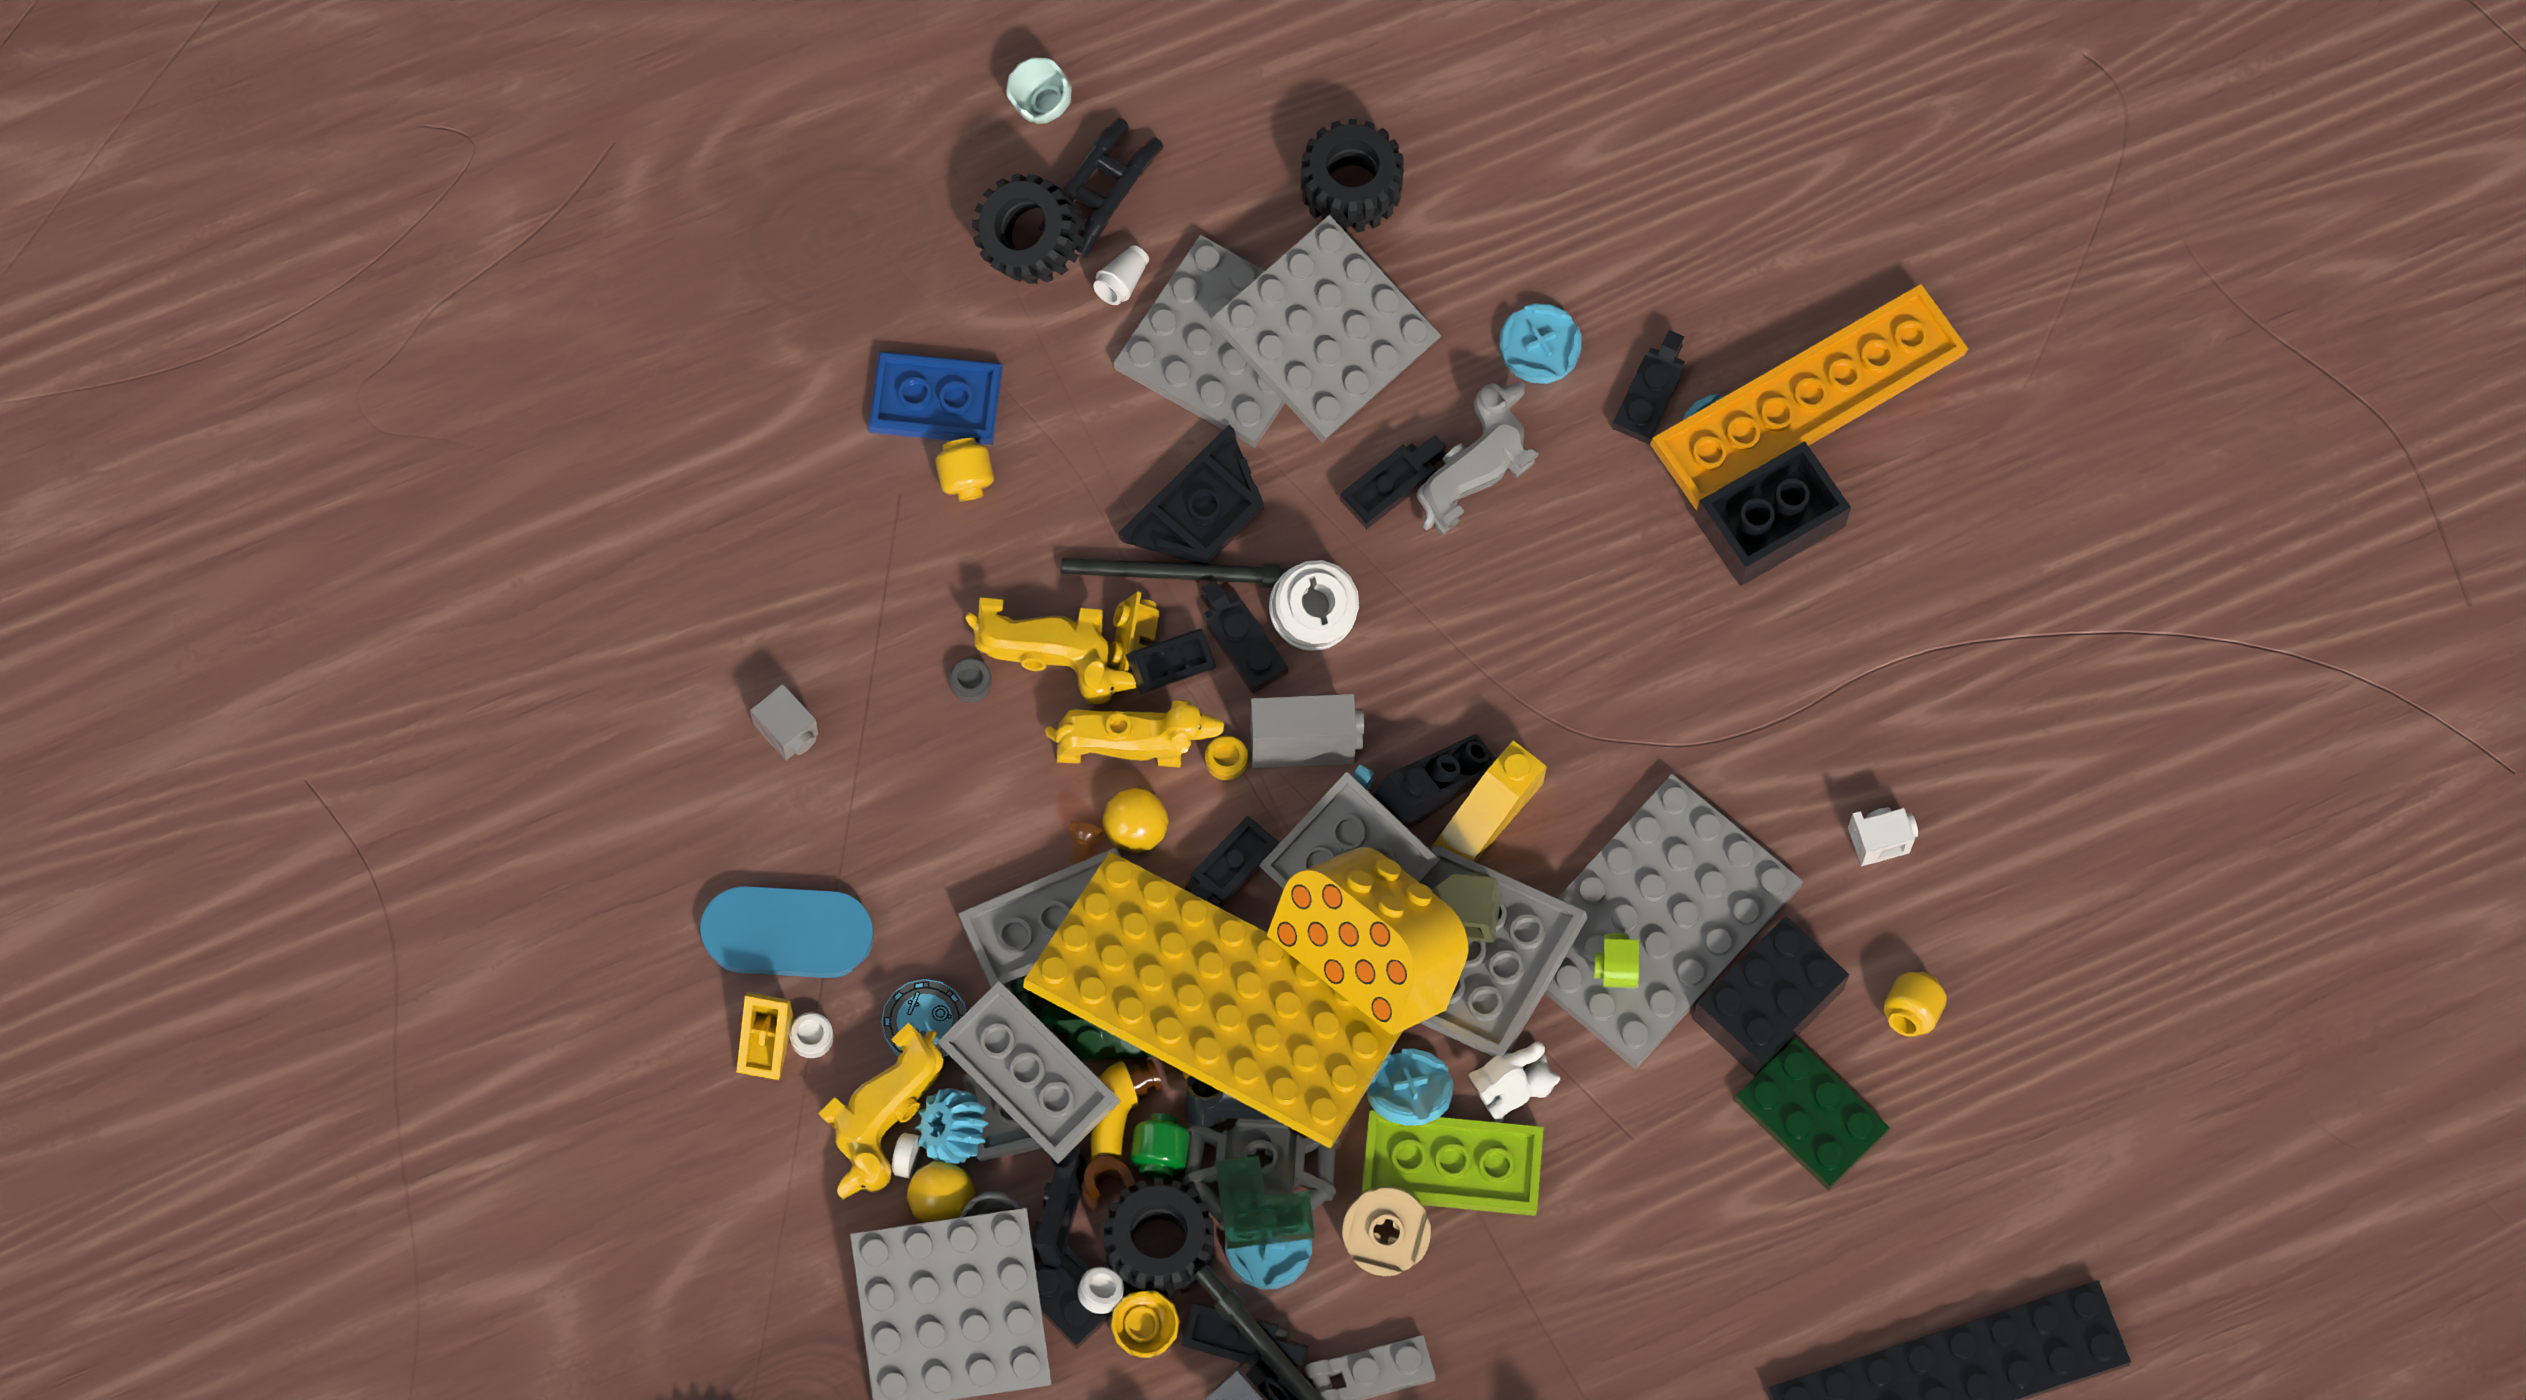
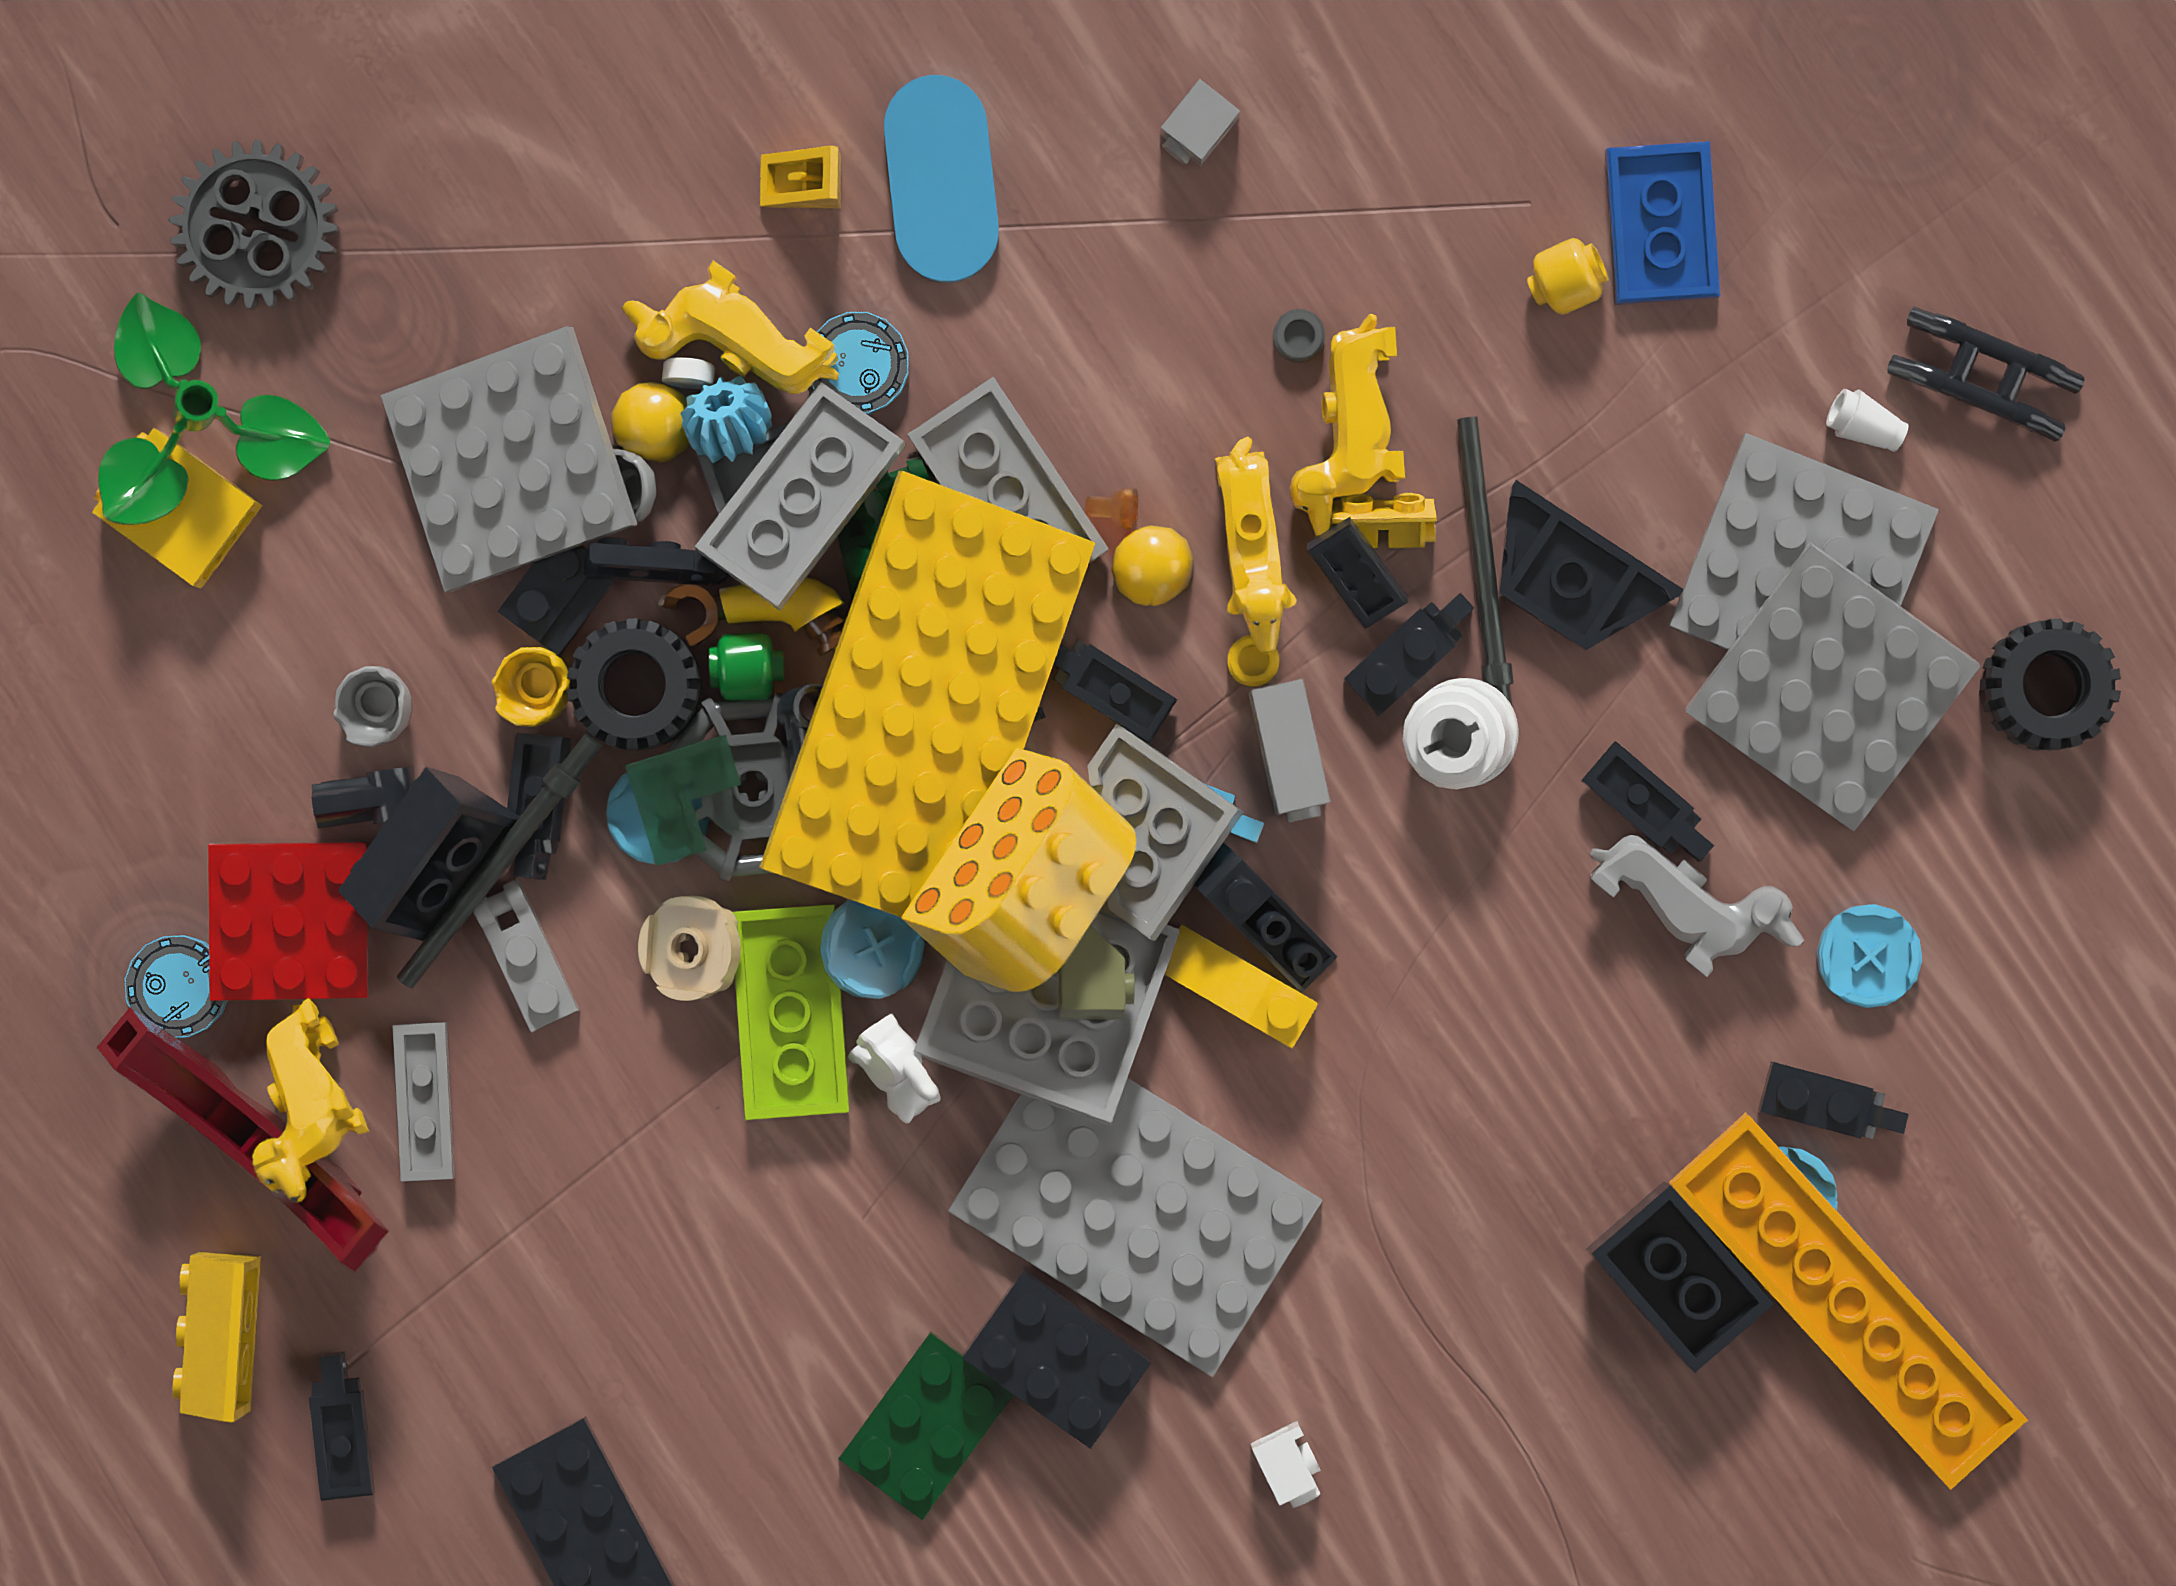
camera: 80 degrees right, 20 degrees up
white tile [789,1012,833,1058] -> none
black tyre [972,174,1085,284] -> none
light aqua hair [1006,57,1072,124] -> none
white tile [1078,1267,1124,1314] -> none
lime plate [1594,933,1639,988] -> none
yellow head [1883,972,1947,1037] -> none

